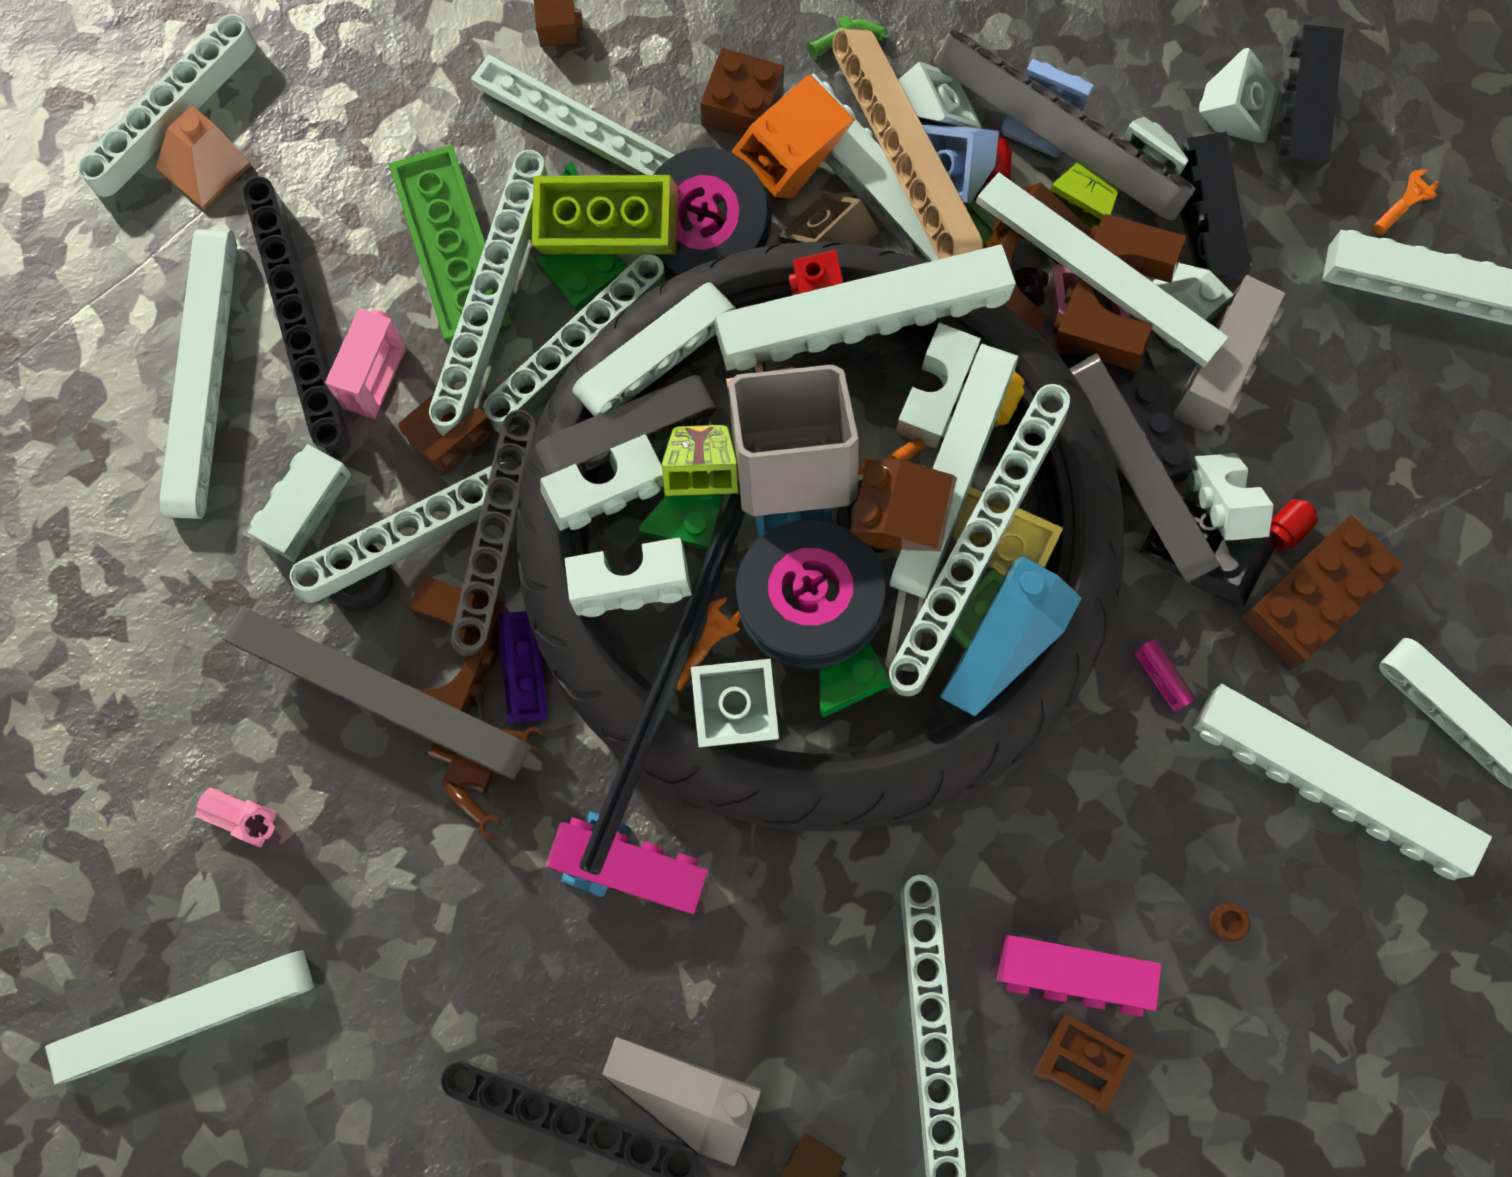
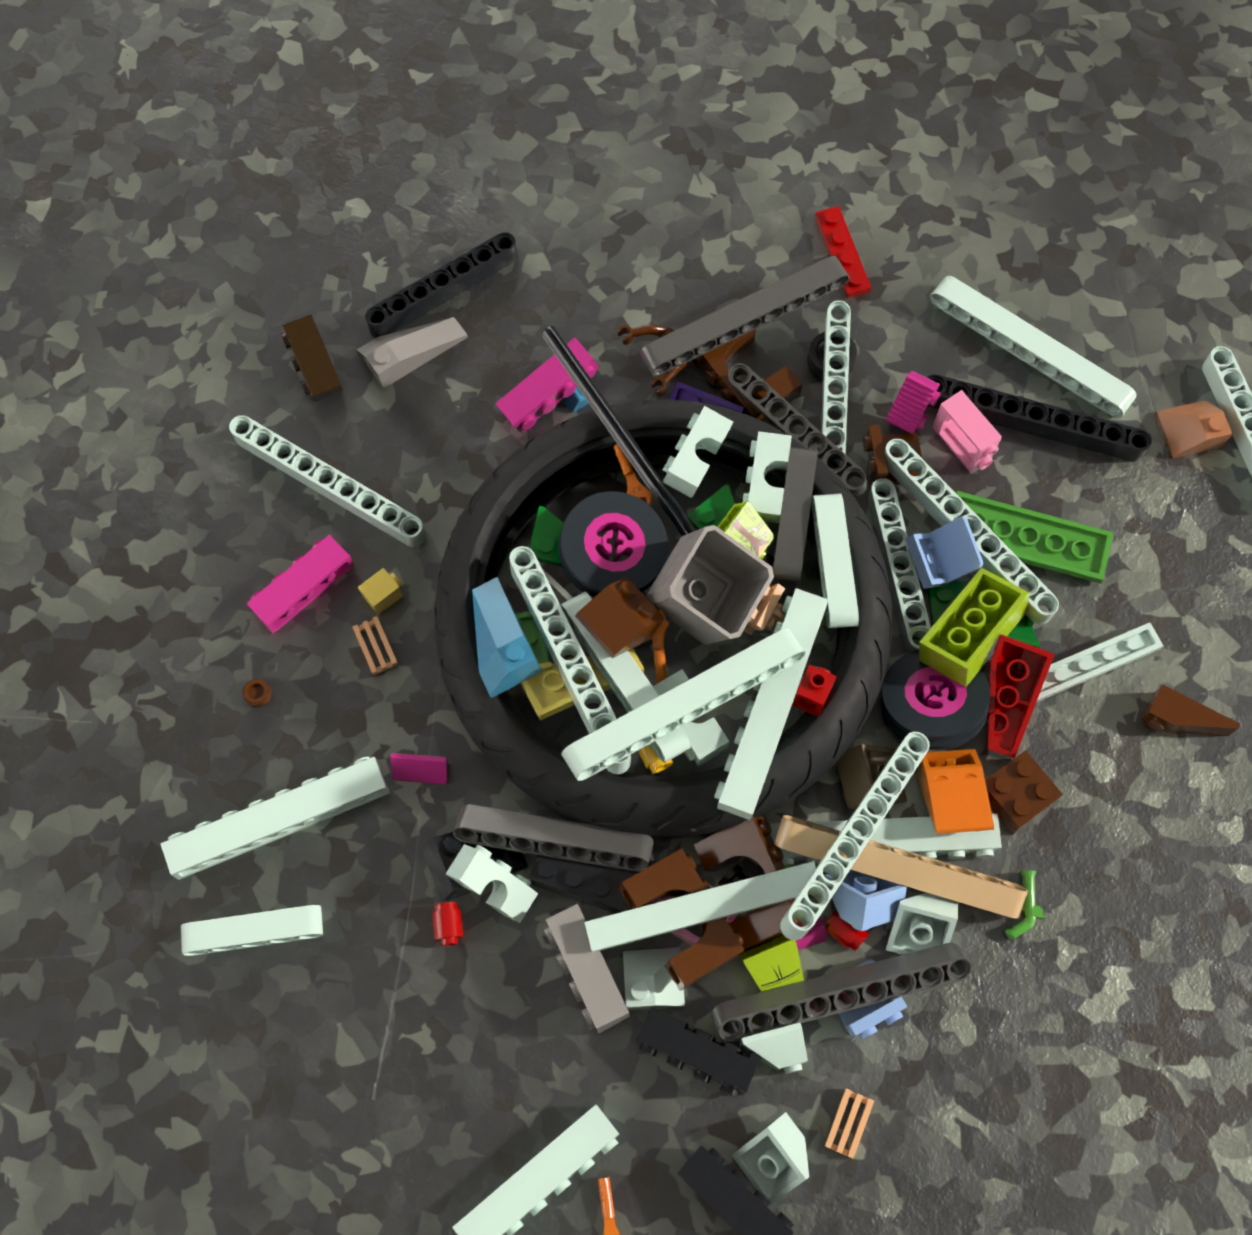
camera: 130 degrees right, 5 degrees down
light aqua beam [45,950,315,1085] -> none
bright pink piece [195,787,278,848] -> none
light aqua brick [248,444,351,562] -> none
light aqua slope [691,659,779,747] -> none
reddish brown plate [1033,1013,1135,1115] -> none
reddish brown brick [1239,514,1405,669] -> none
none -> light nougat tile [353,616,398,676]
none -> light yellow brick [358,568,403,615]
none -> light aqua beam [561,628,806,781]
none -> light aqua beam [780,732,930,940]
none -> red plate [815,206,872,299]
none -> light nougat tile [824,1088,874,1159]
none -> dark pink brick [885,371,941,434]
none -> light blue bracket [905,517,983,589]
none -> red wedge [987,634,1055,759]

